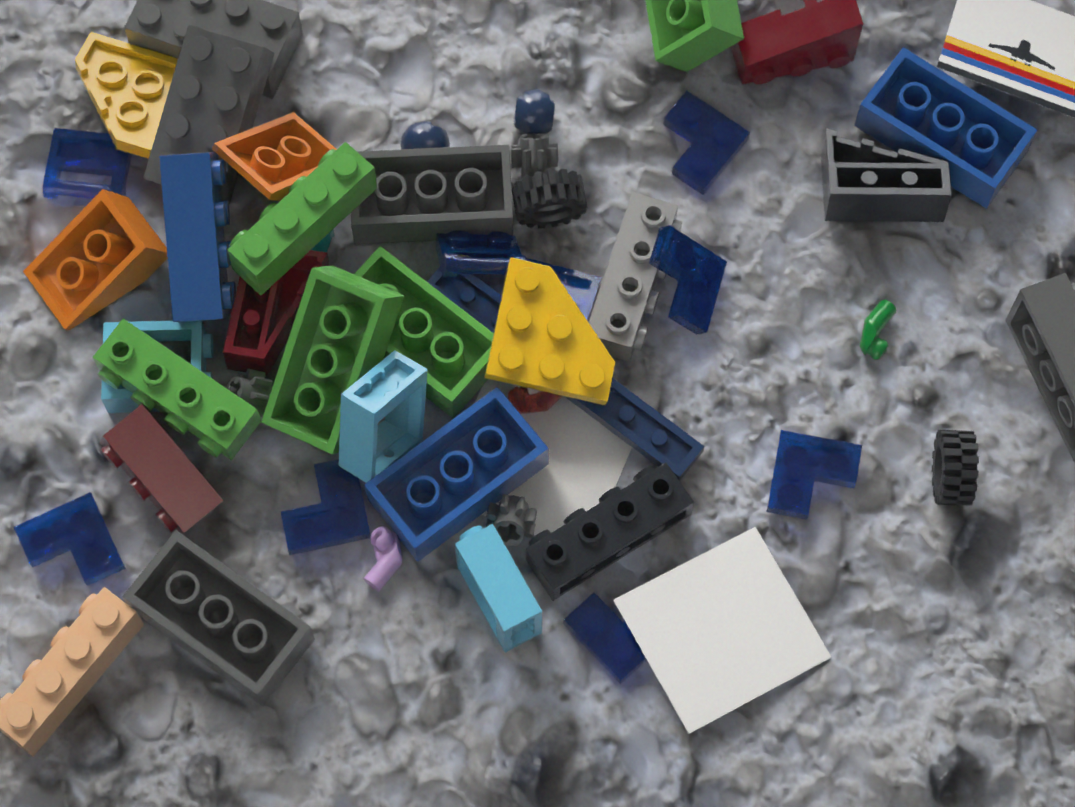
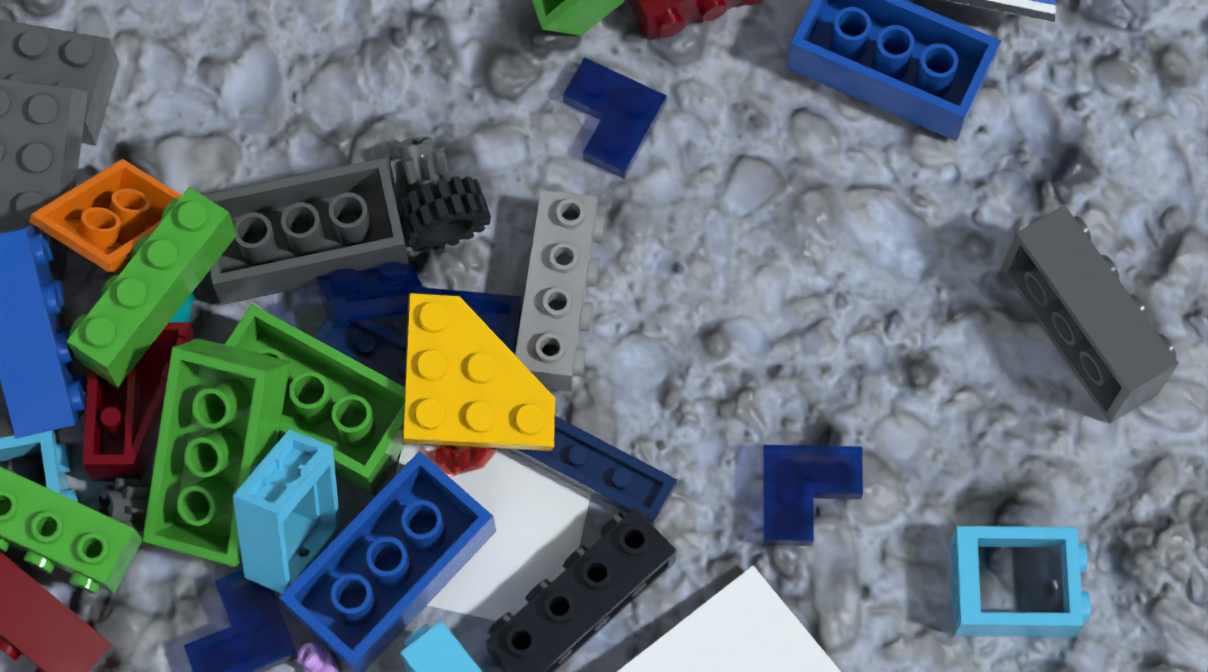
camera: 10 degrees left, 0 degrees up
dark blue piece [400,122,450,149] -> none
dark grey gear [486,494,537,547] -> none
dark blue piece [514,89,555,135] -> none
clear blue plate [649,225,727,335] -> none
black wedge [821,128,951,222] -> none
green arm [860,300,896,360] -> none
black tyre [931,430,979,506] -> none
none -> medium azure window [950,526,1090,637]

